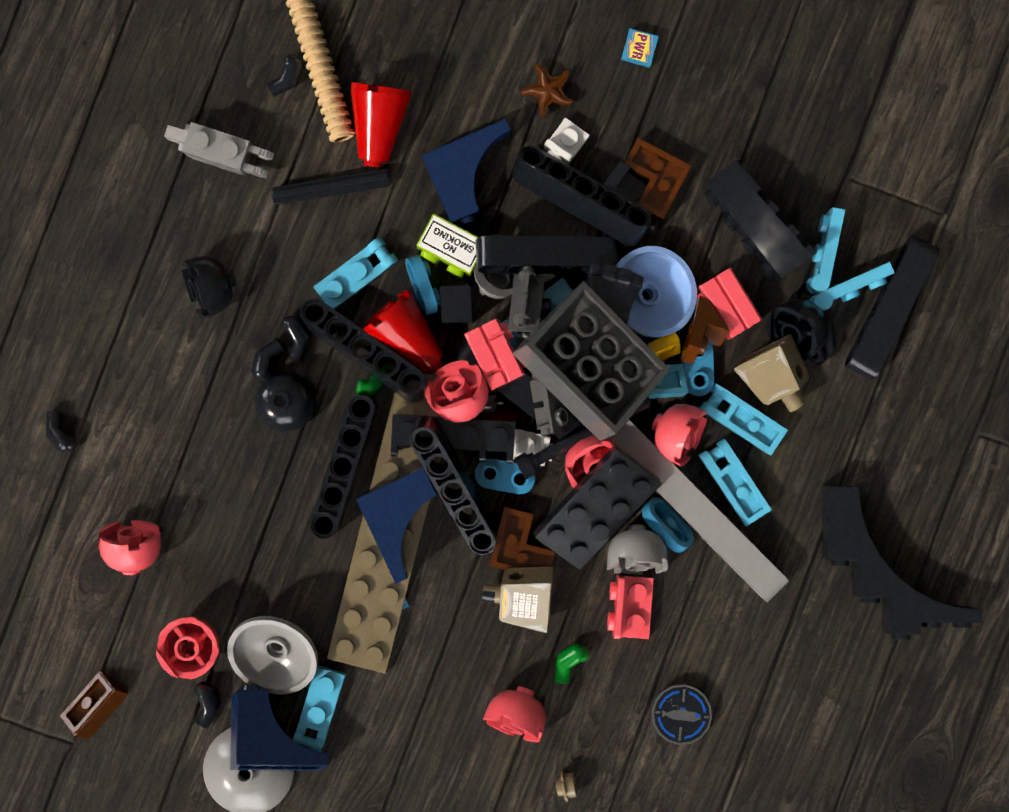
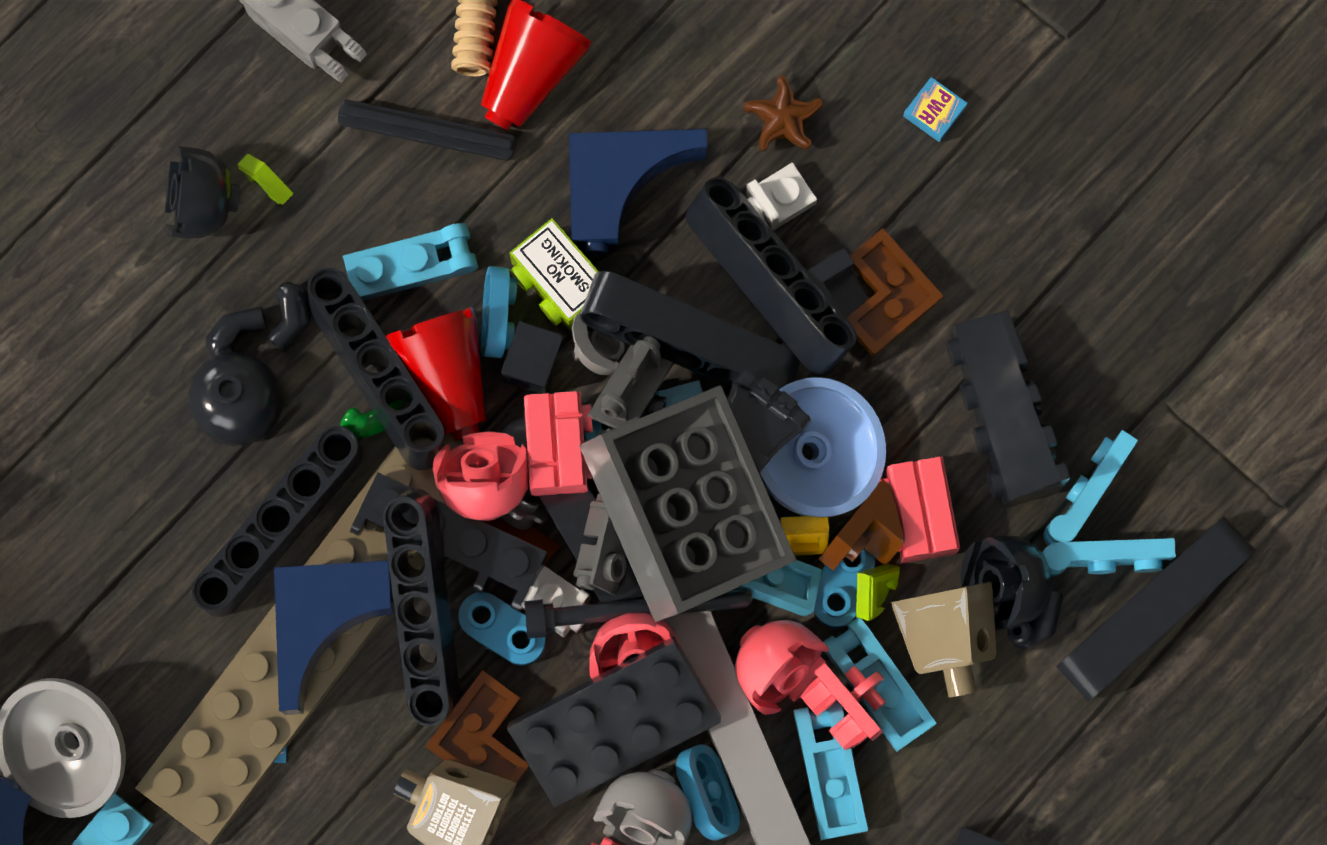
camera: 20 degrees right, 10 degrees down
none -> lime tile [237,154,294,205]
none -> coral hips [800,663,886,751]
none -> lime tile [856,564,900,621]

